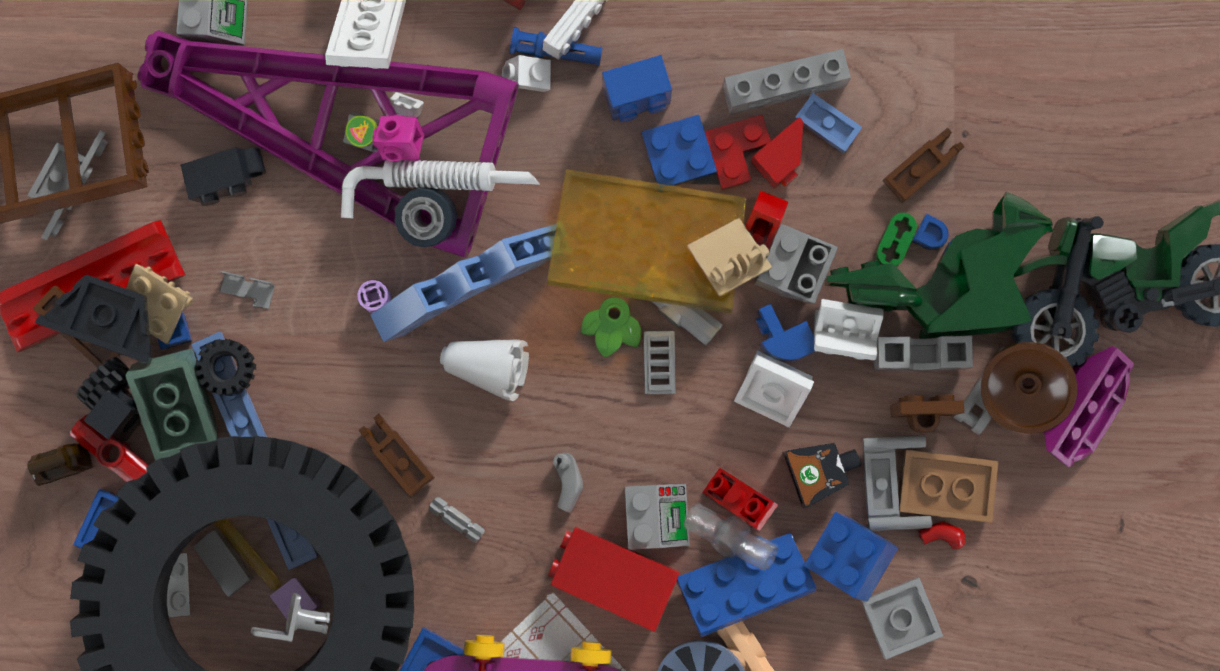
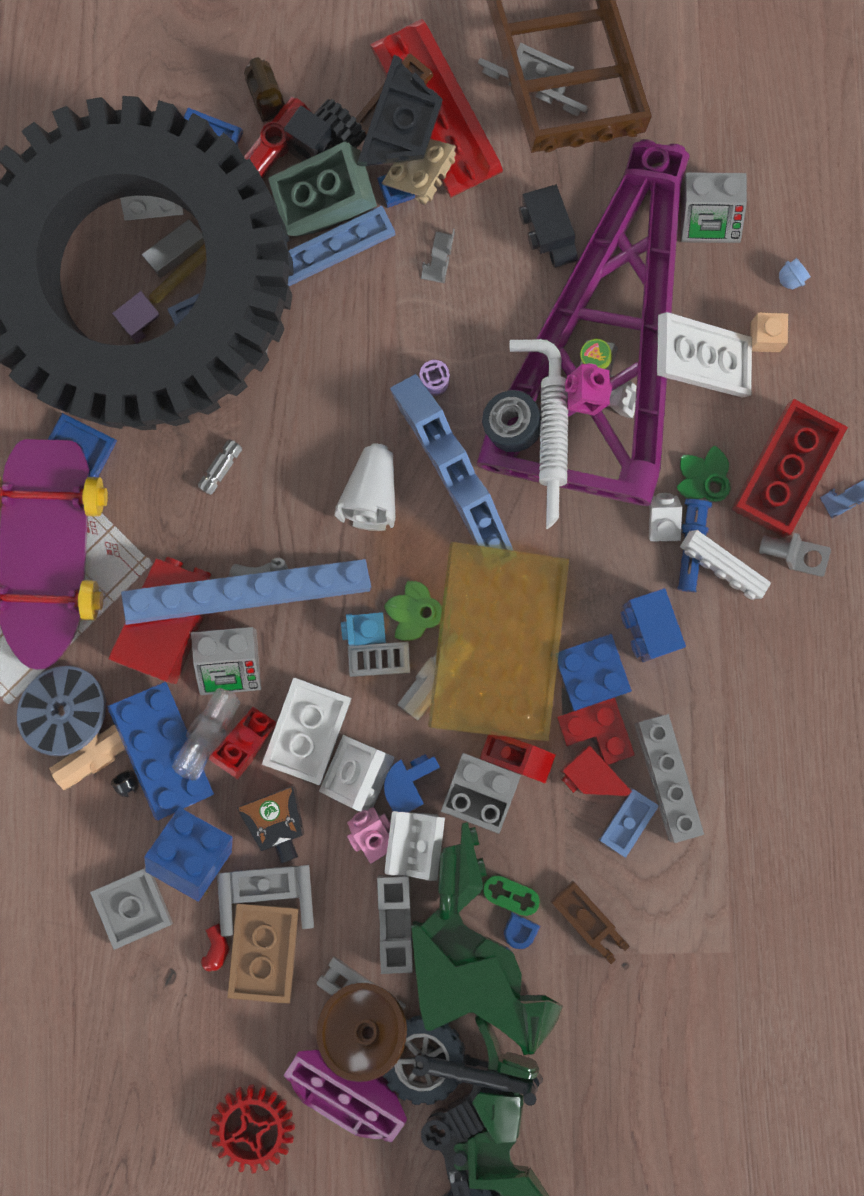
camera: 85 degrees right, 0 degrees up
black tyre [195,339,256,396] -> none
light grey bracket [251,593,330,642] -> none
reddish brown hinge [359,413,435,498] -> none
tan hinge [687,218,772,296] -> none
reddish brown plate [890,395,964,434] -> none
none -> black hinge [111,770,138,797]
none -> medium blue plate [121,559,371,625]
none -> red gear [209,1084,295,1174]
none -> white plate [262,678,352,785]
none -> dark azure bracket [341,612,386,646]
none -> bright pink brick [347,807,391,864]
none -> green plate [676,446,731,502]

